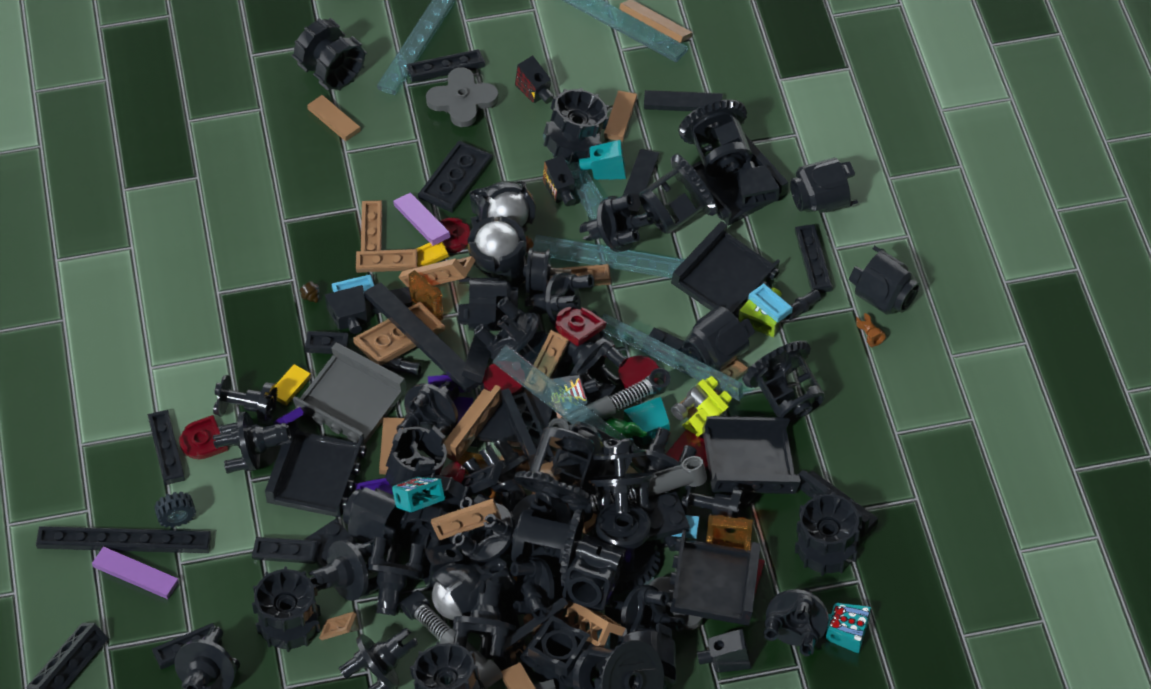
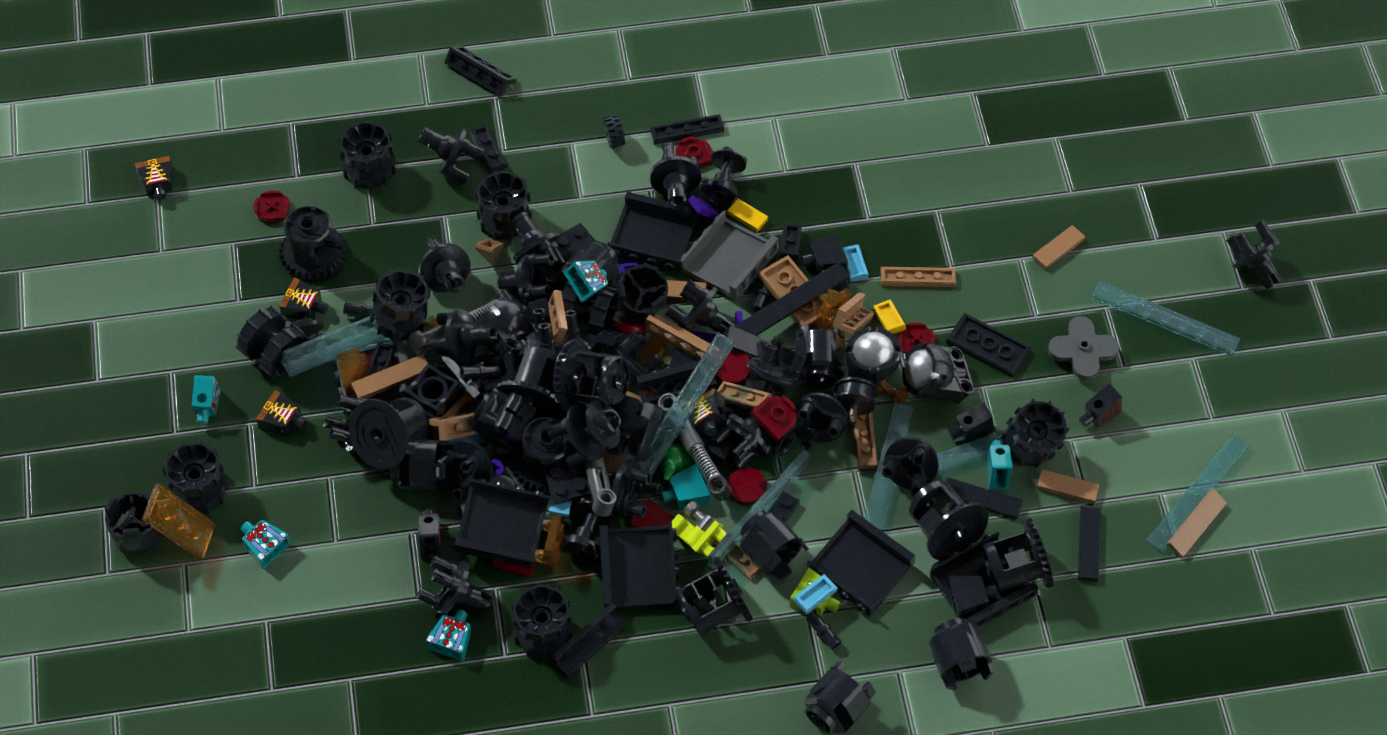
camera: 90 degrees right, 5 degrees up
black tile [36,526,211,554] -> none
medium lavender tile [92,547,179,599] -> none
black tile [252,537,319,564] -> none
black piece [292,18,367,91] -> none
dark brown plate [299,281,320,303] -> none
medium nougat tile [356,249,418,273] -> none
medium lavender tile [393,192,450,246] -> none
black tile [406,49,485,82] -> none
black tile [795,224,832,293] -> none
dark orange piece [856,313,886,348] -> none

